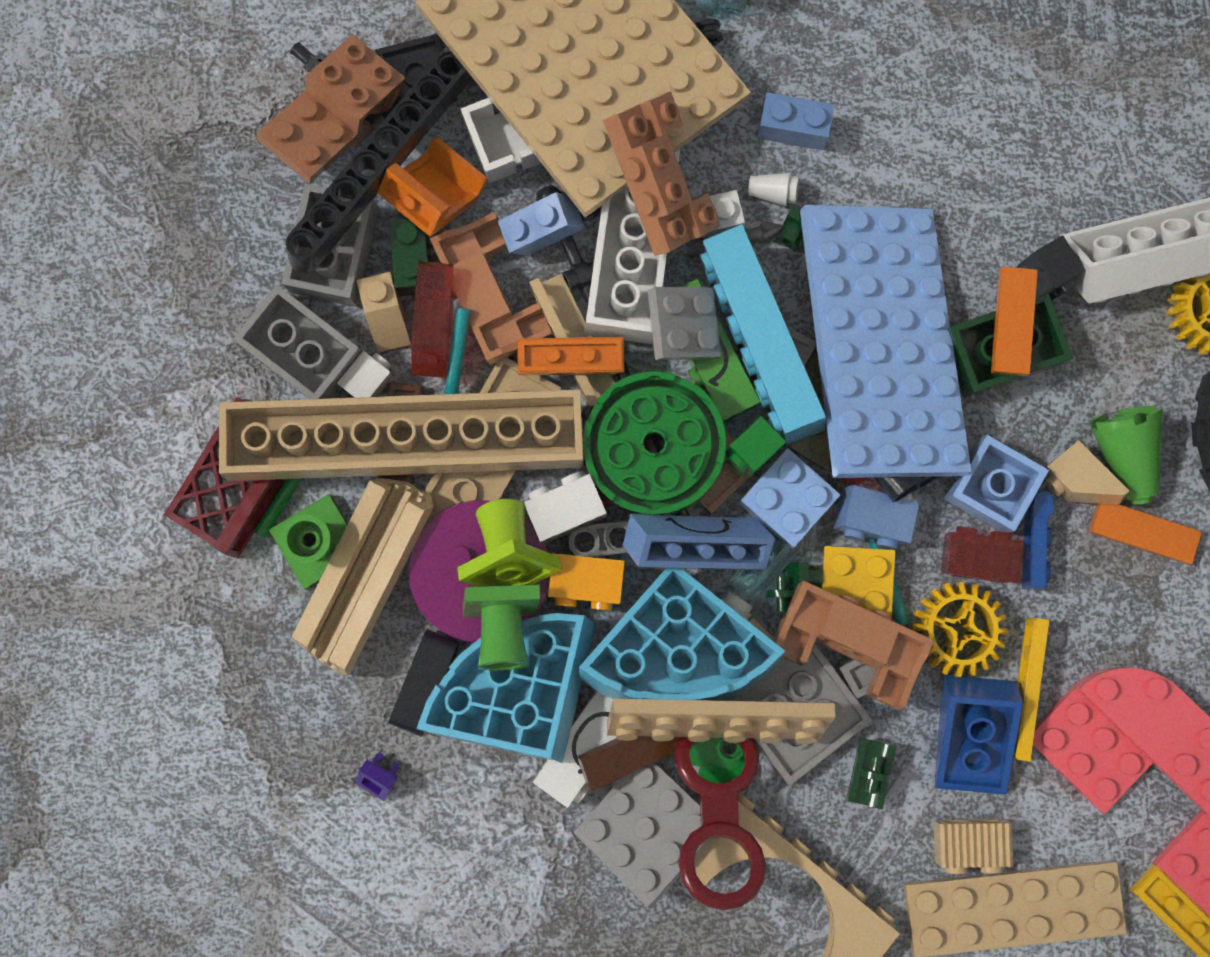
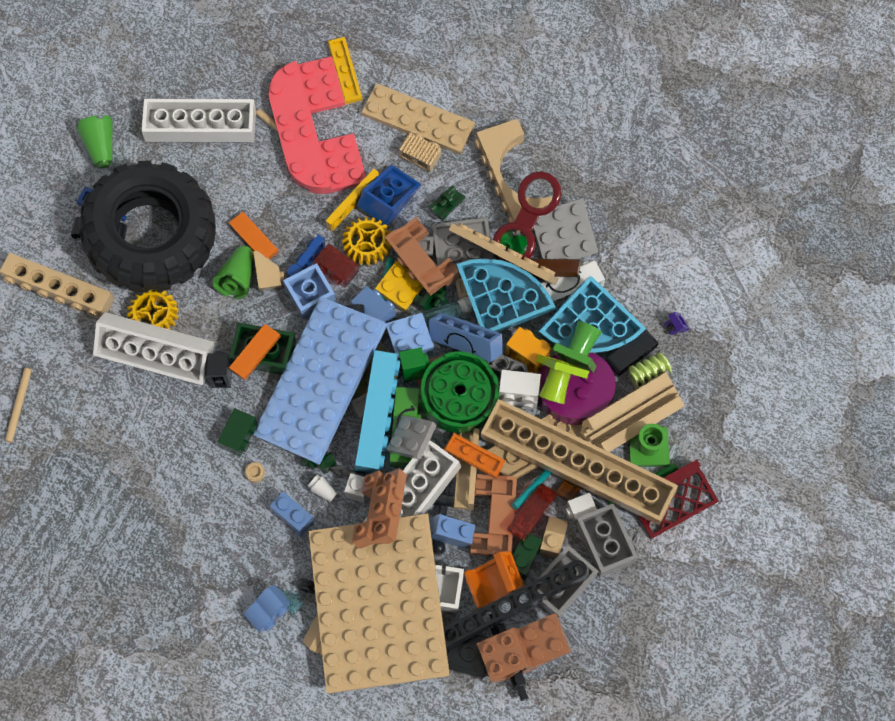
camera: 150 degrees left, 15 degrees down
none -> dark green brick [217,408,258,457]
none -> tan tile [245,462,265,483]
none -> yellowish green piece [628,352,672,389]

